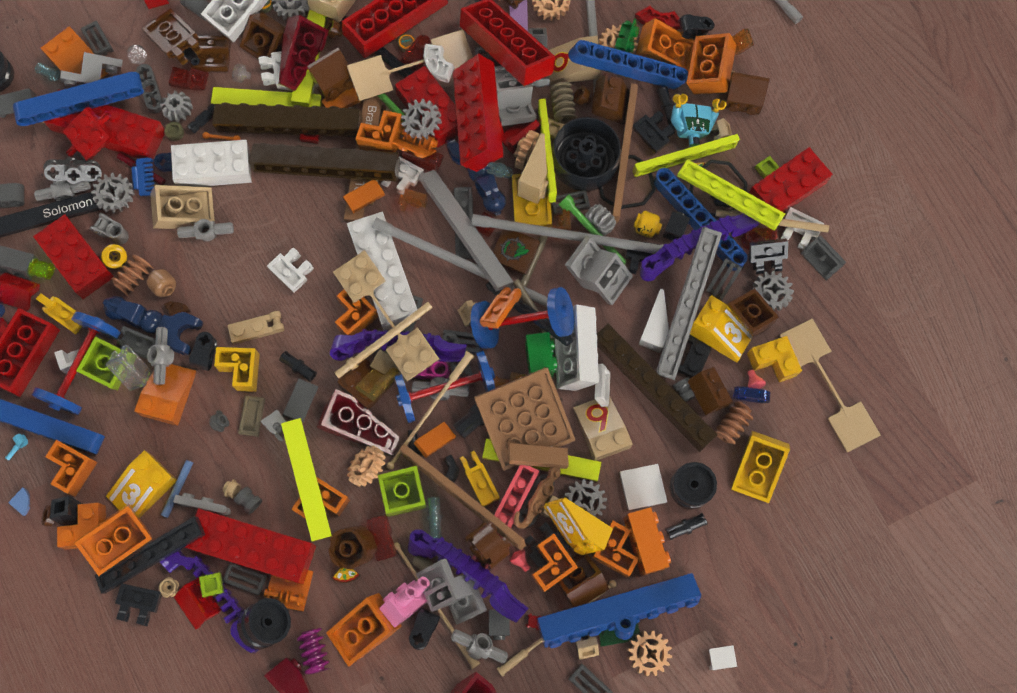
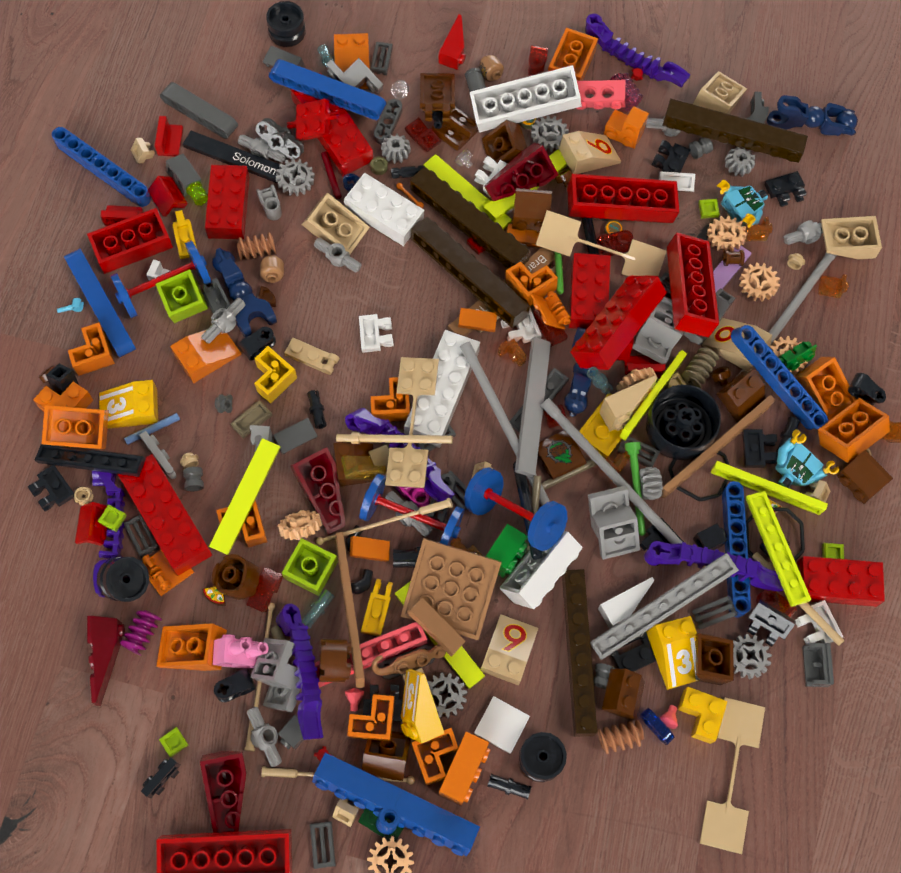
camera: 40 degrees right, 5 degrees down
medium blue tile [8,487,30,516] -> none
yellow head [101,244,127,269] -> none
clear hinge [106,345,151,391] -> none
blue piece [131,158,155,196] -> none
light grey gear [401,99,442,140] -> none
white tile [424,44,455,83] -> none
orange hinge [480,287,522,329] -> none
white tile [595,363,610,407] -> none
yellow head [633,211,662,238] -> none
red tile [635,6,680,30] -> none
yellow slope [731,431,790,503] -> none

